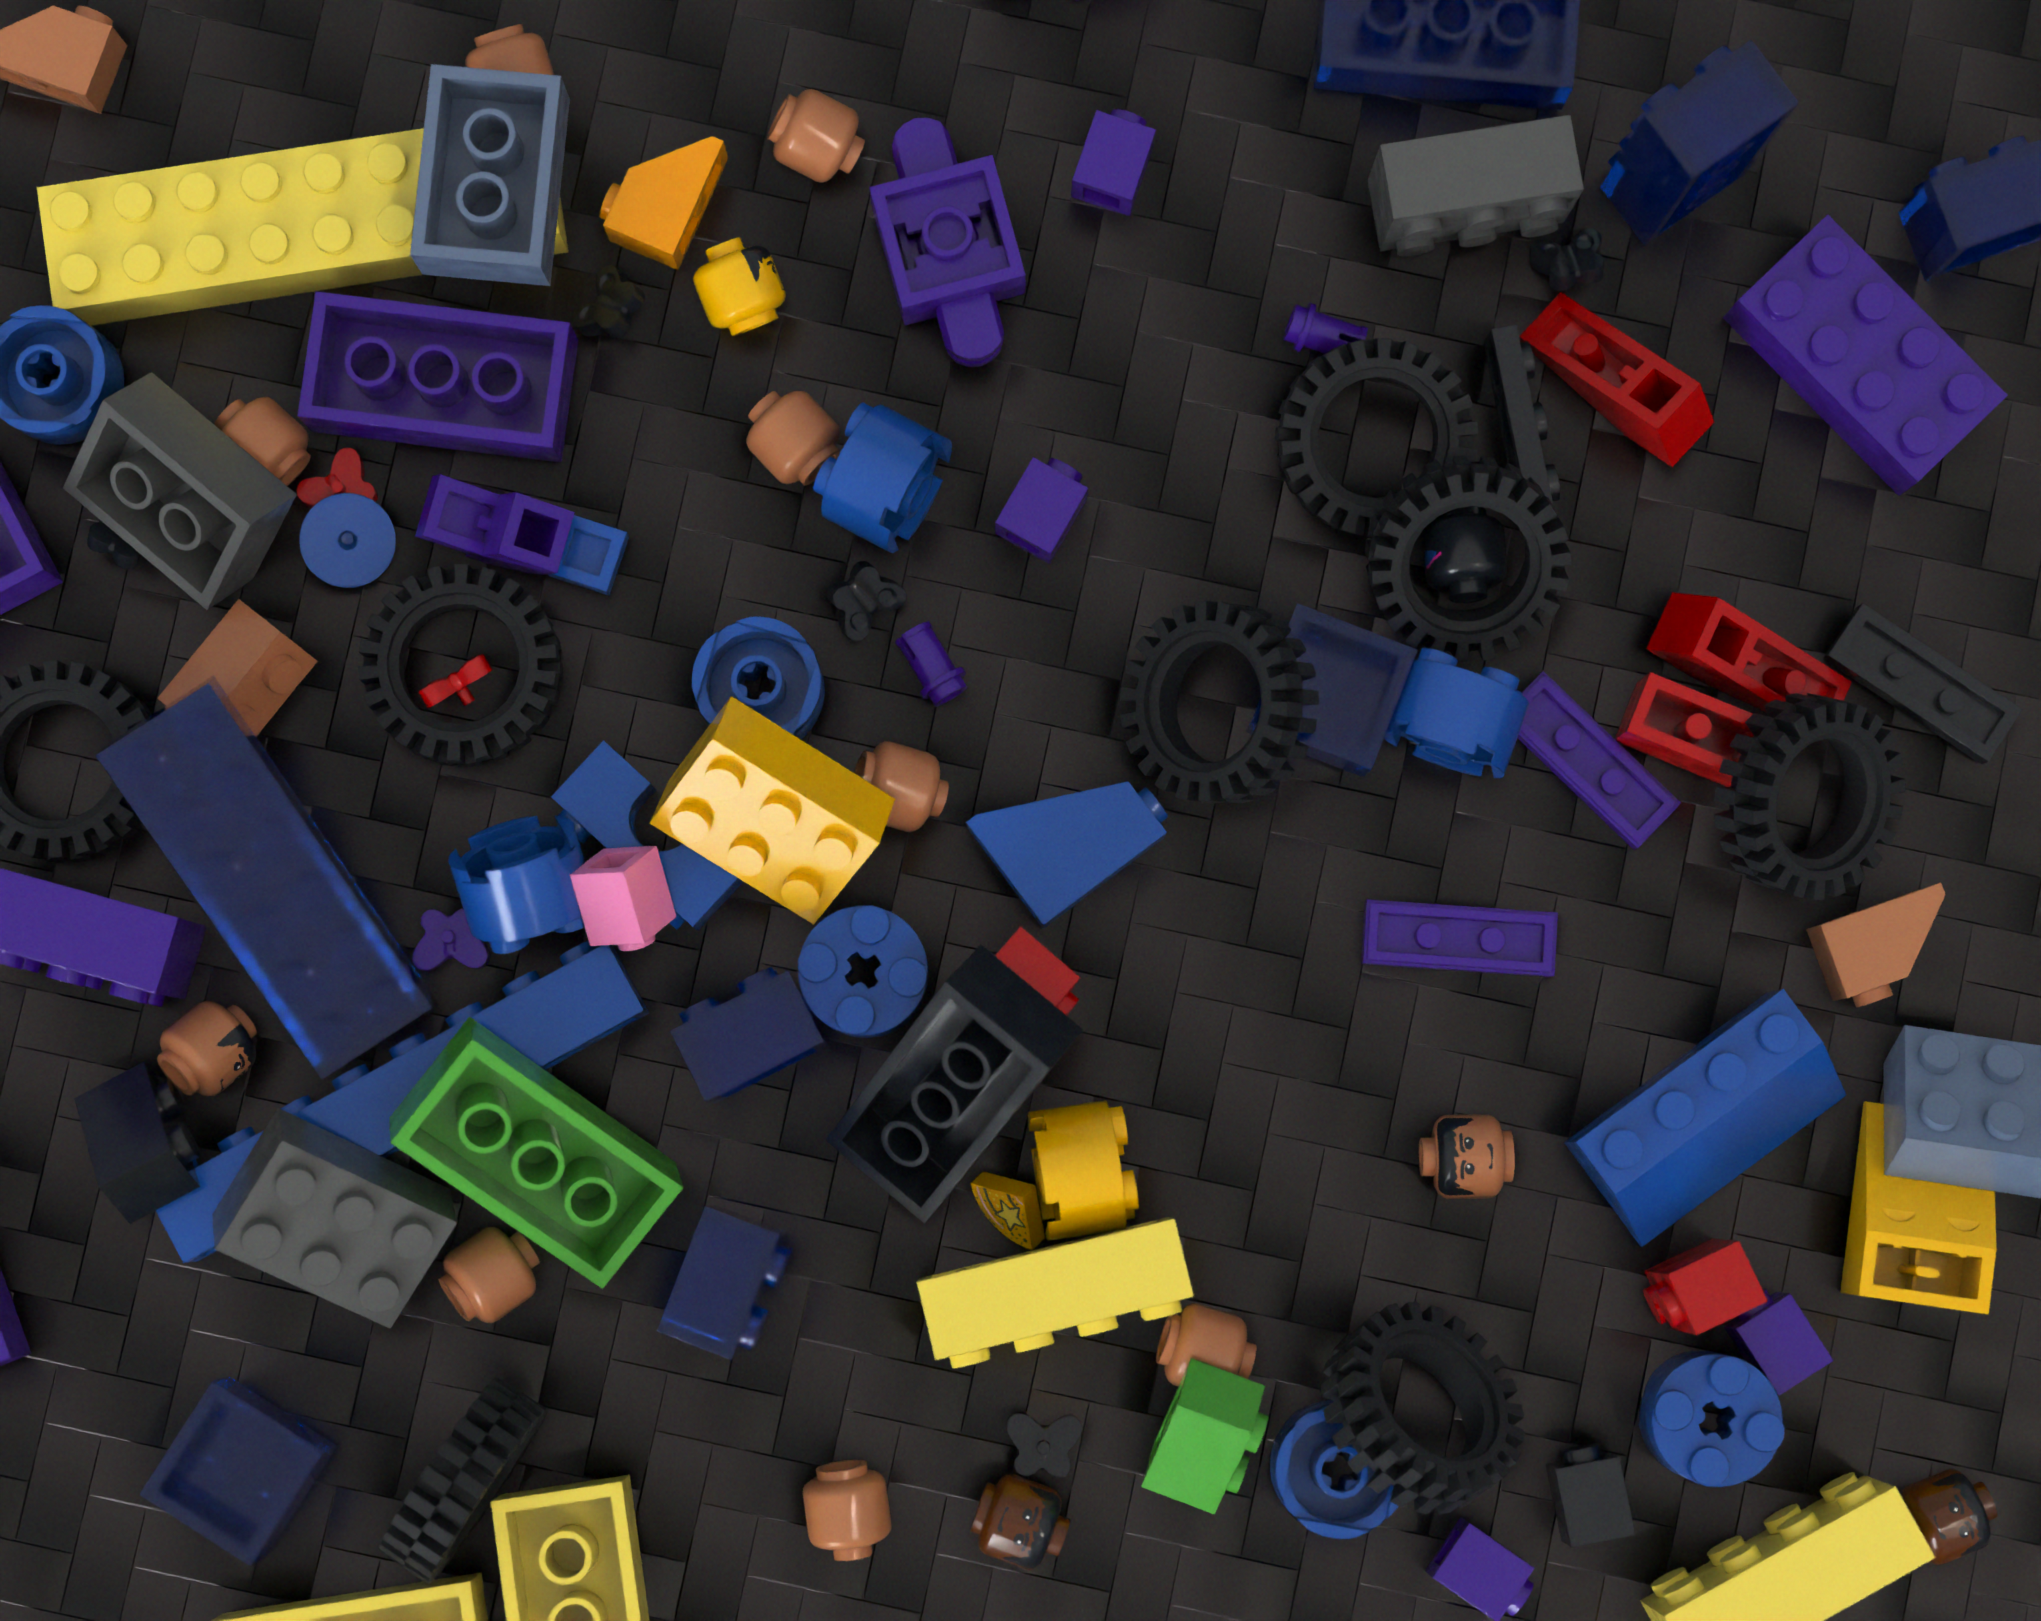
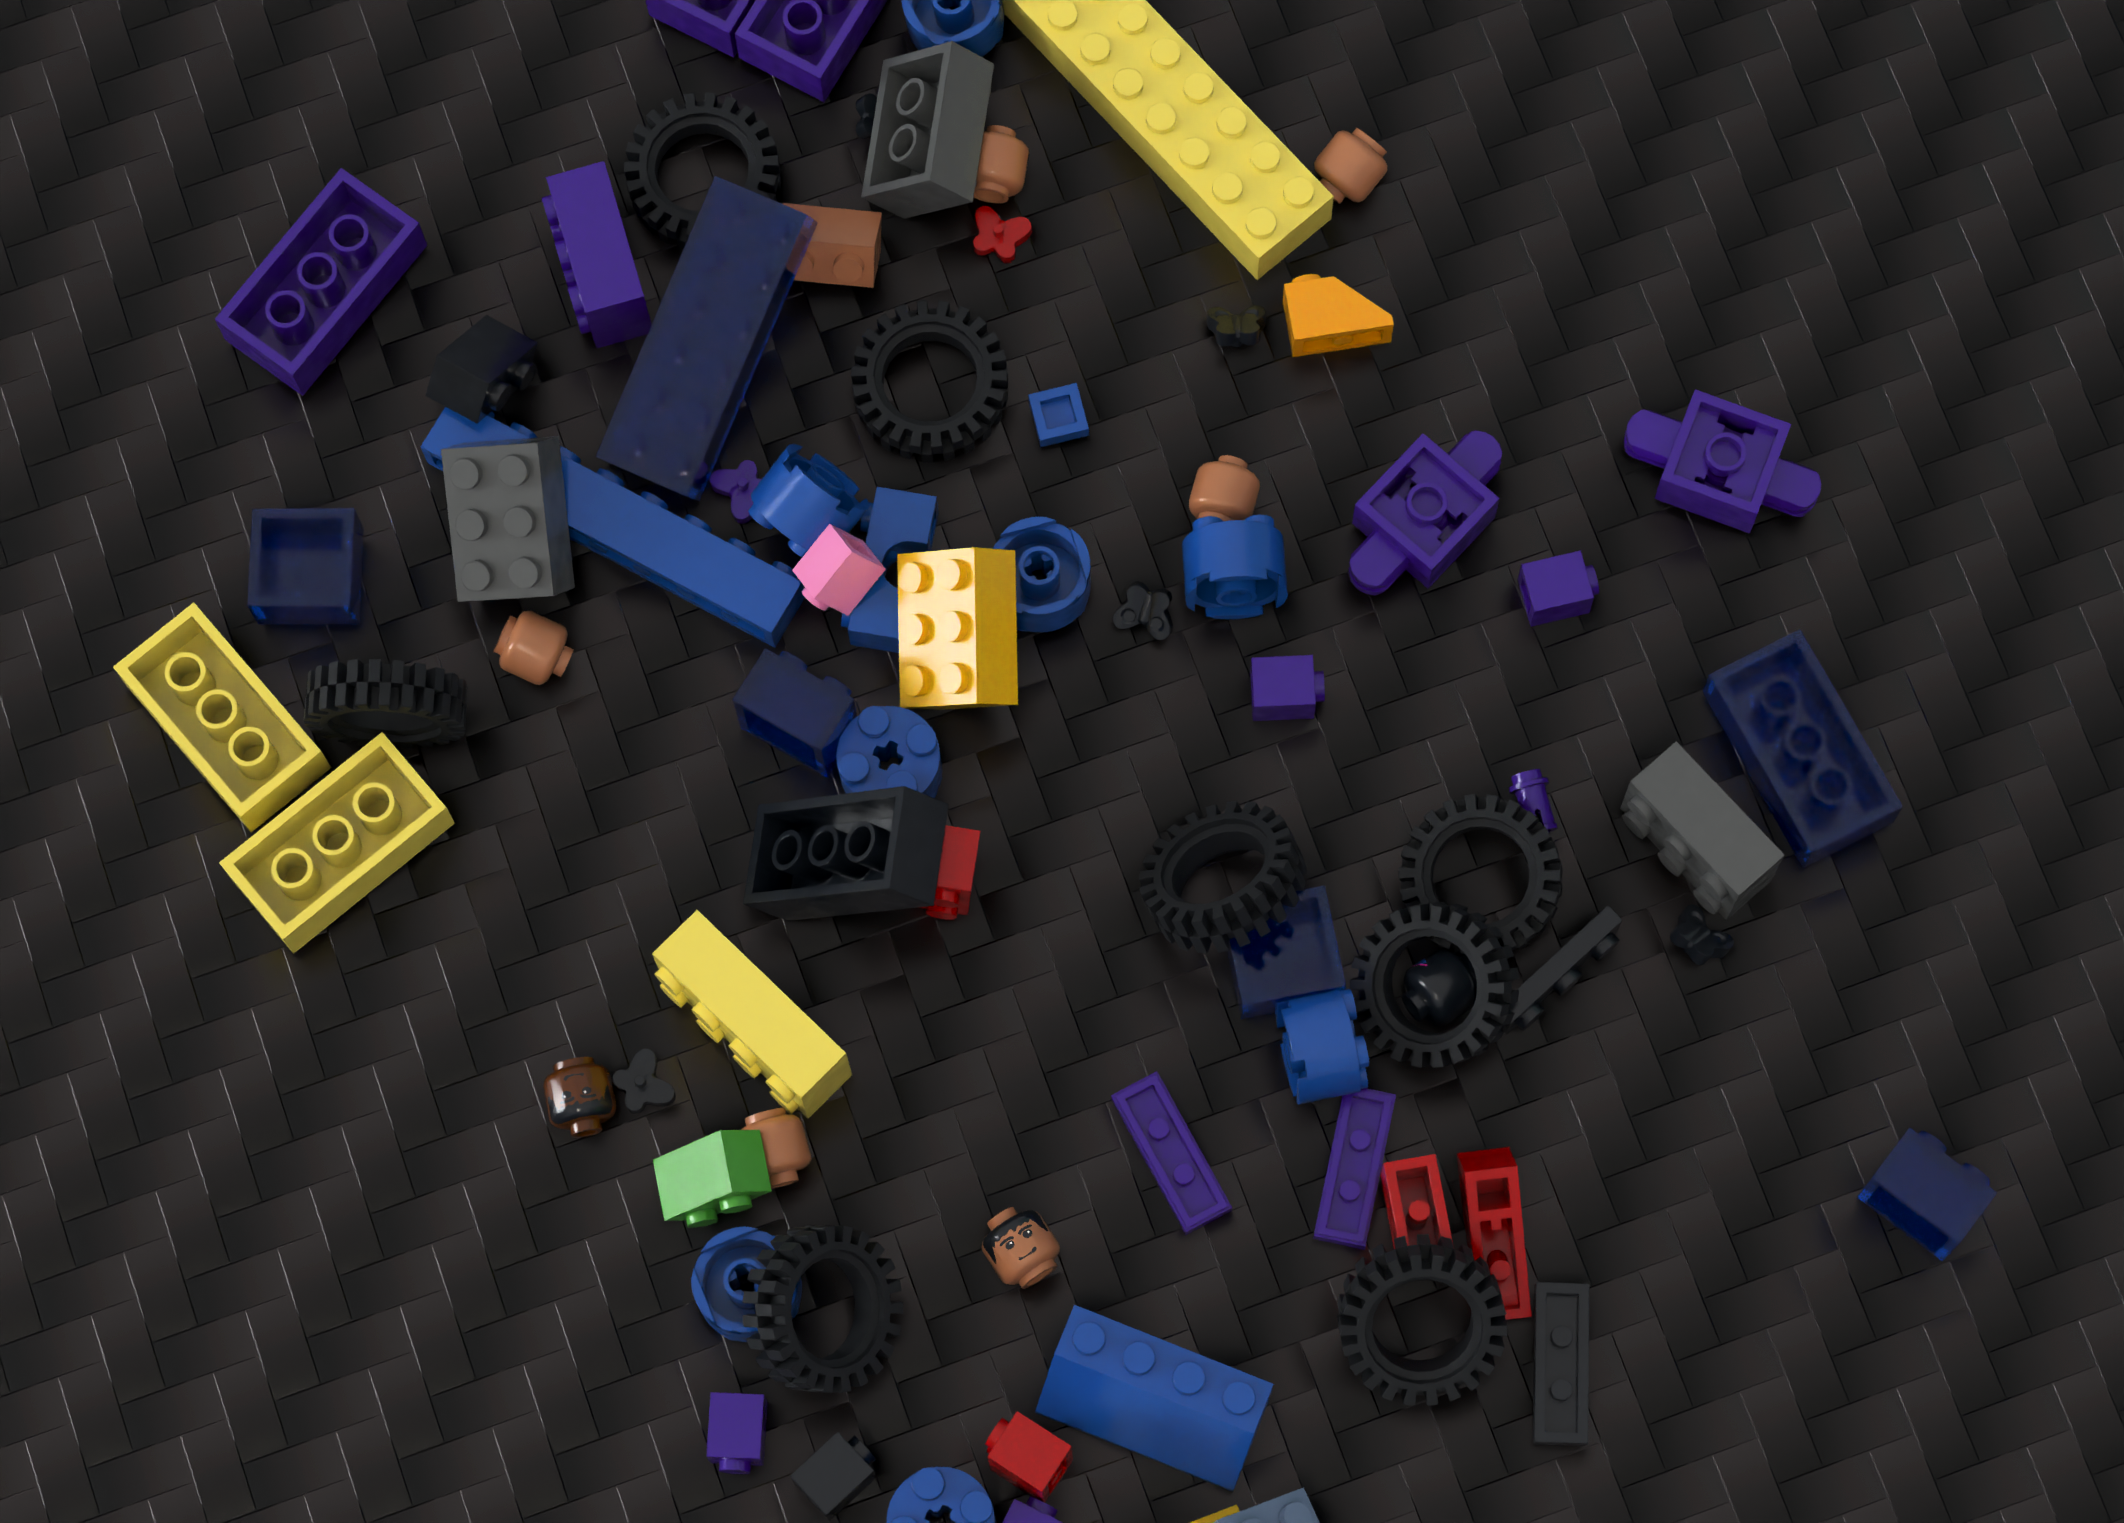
camera: 65 degrees right, 10 degrees down
nougat head [157,1001,257,1096] -> none
dark purple brick [297,291,578,463] -> none
blue piece [299,493,396,588] -> none
bright green brick [389,1016,683,1289] -> none
sand blue brick [410,64,570,286] -> none
dark purple brick [415,474,575,574] -> none
red piece [418,654,493,708] -> none
clear blue piece [657,1205,793,1360] -> none
yellow head [693,237,786,336] -> none
nougat head [767,89,865,183] -> none
nougat head [803,1460,892,1561] -> none
nougat head [853,741,949,832] -> none
dark purple pin [895,621,967,707] -> none
blue slope [966,781,1168,929] -> none
yellow tile [970,1171,1045,1250] -> none
yellow brick [1028,1100,1139,1241] -> none
red slope [1519,292,1714,467] -> none
clear blue brick [1600,40,1799,246] -> none
dark purple brick [1723,215,2008,496] -> none
nougat slope [1806,883,1946,1008] -> none

